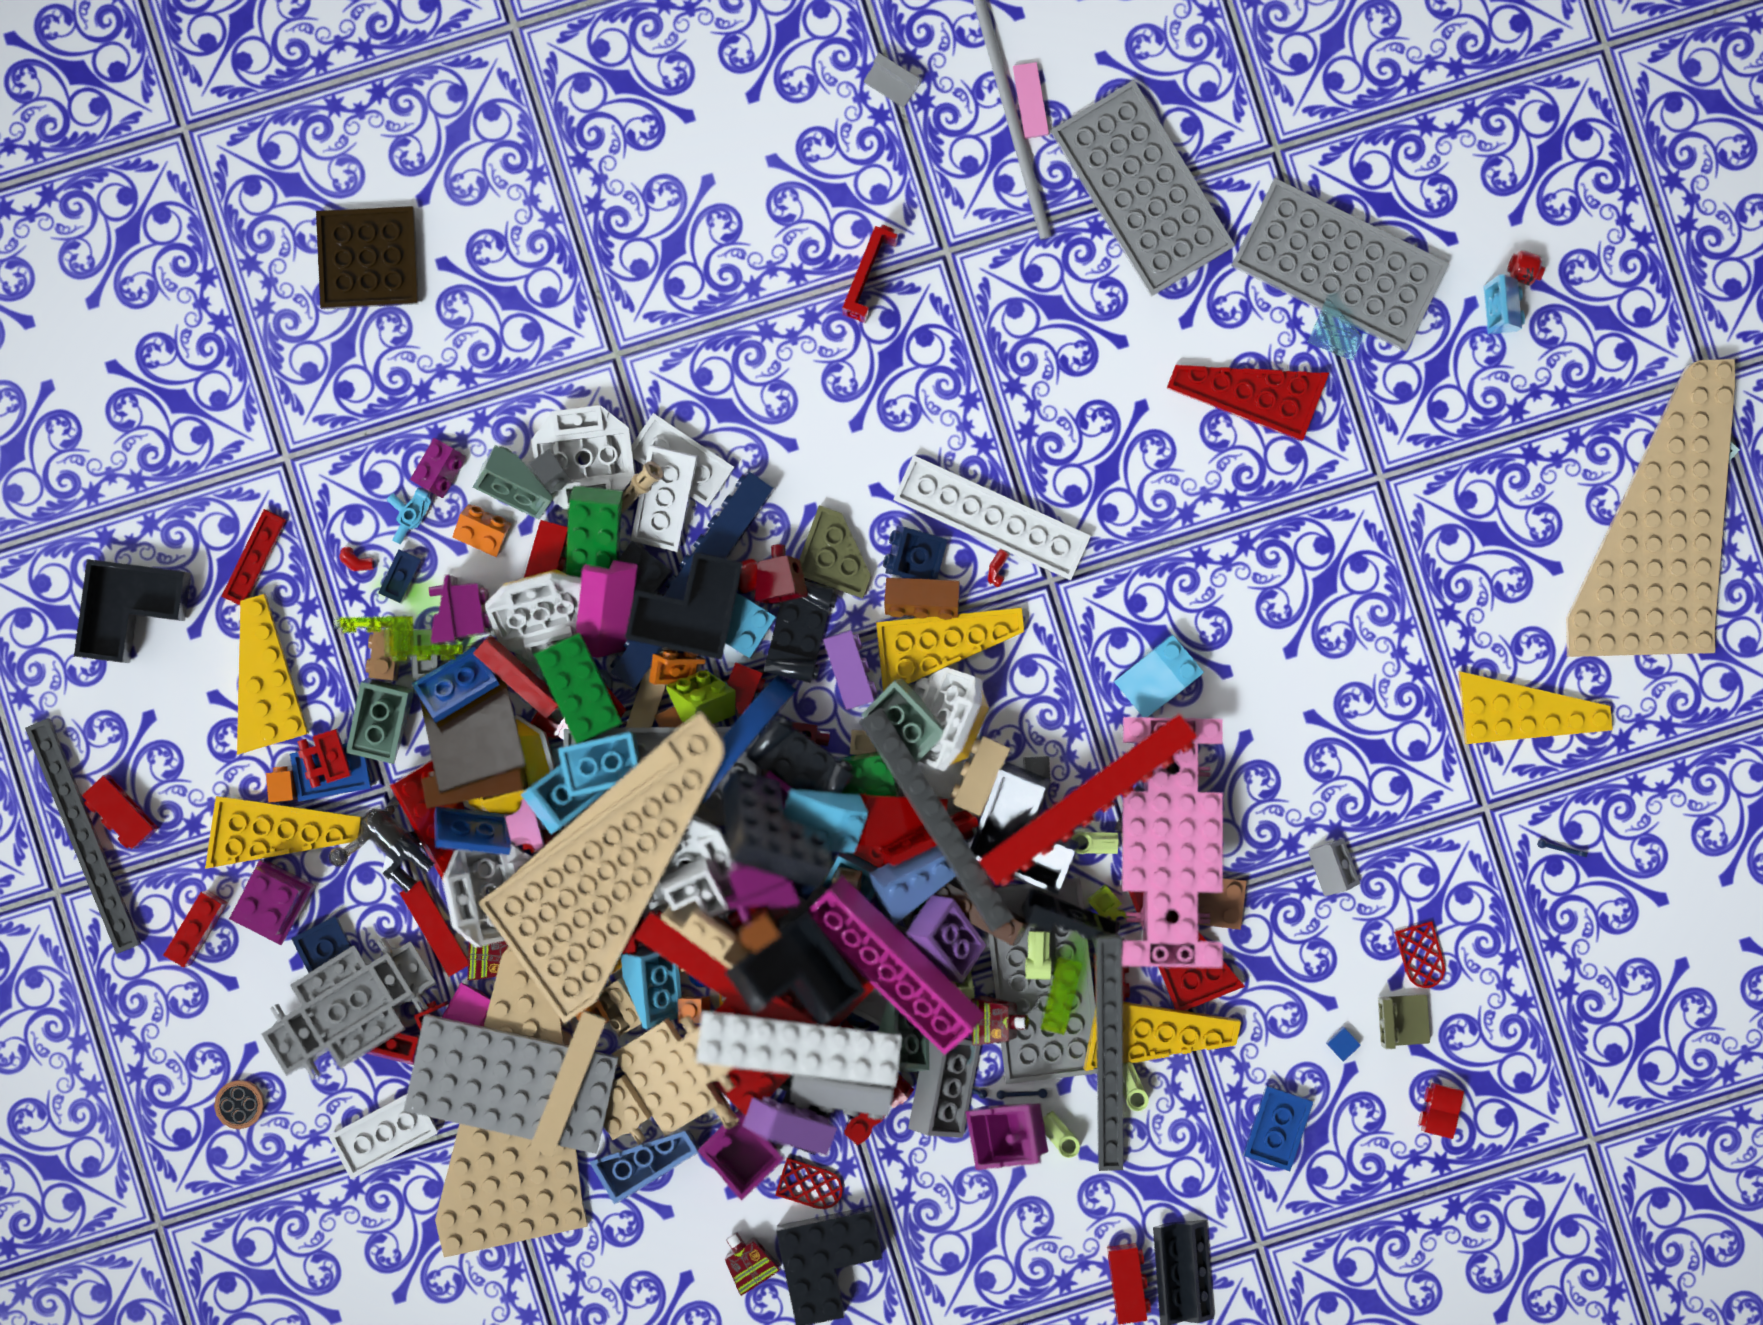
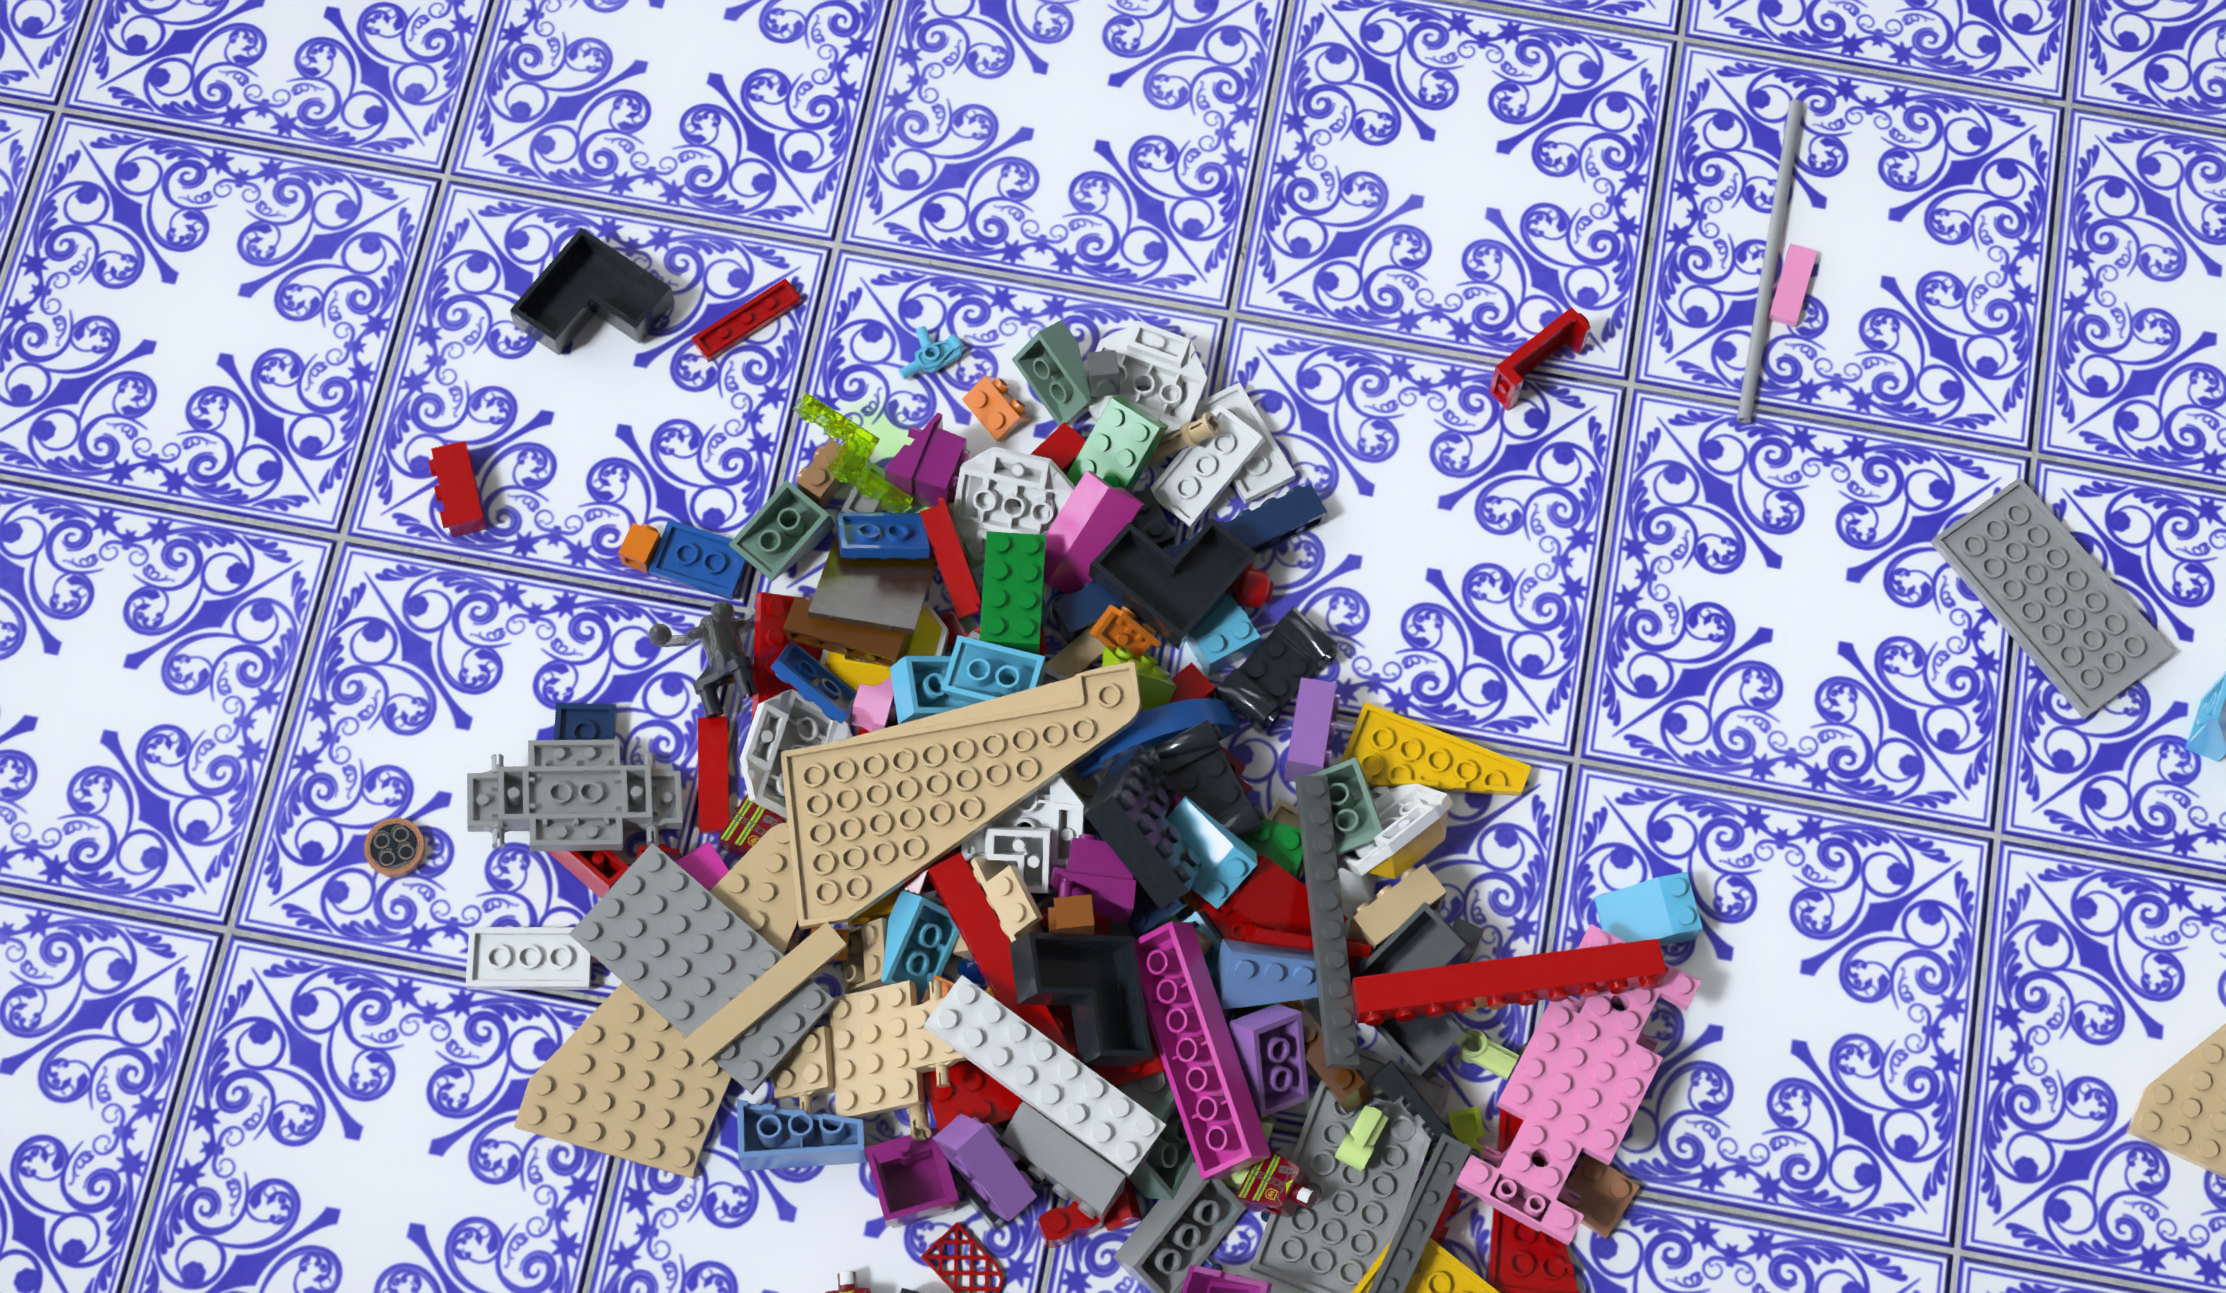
camera: 25 degrees right, 20 degrees down
dark grey plate [25,718,141,954] -> none
red brick [163,890,229,968] -> none
yellow wing [205,796,363,869] -> none
magenta piece [229,859,316,946] -> none
yellow wing [237,594,309,755] -> none
red plate [297,729,352,788] -> none
dark brown plate [316,206,419,309] -> none
red arm [339,547,374,571] -> none
dark blue plate [379,549,422,604] -> none
magenta bracket [410,438,466,498] -> none
dark red torso [755,544,808,605] -> none
olive plate [799,505,871,599] -> none
light grey panel [864,53,920,108] -> none
dark blue plate [883,526,948,580] -> none
dark orange brick [884,578,960,620] -> none
white plate [893,455,1091,580] -> none
red arm [987,549,1009,587] -> none
clear neon green brick [1039,955,1083,1035] -> none
light grey plate [1050,80,1235,297] -> none
red wing [1166,365,1329,442] -> none
clear light blue wing [1307,298,1363,361] -> none
light grey panel [1308,838,1360,896] -> none
yellow wing [1458,671,1613,744] -> none

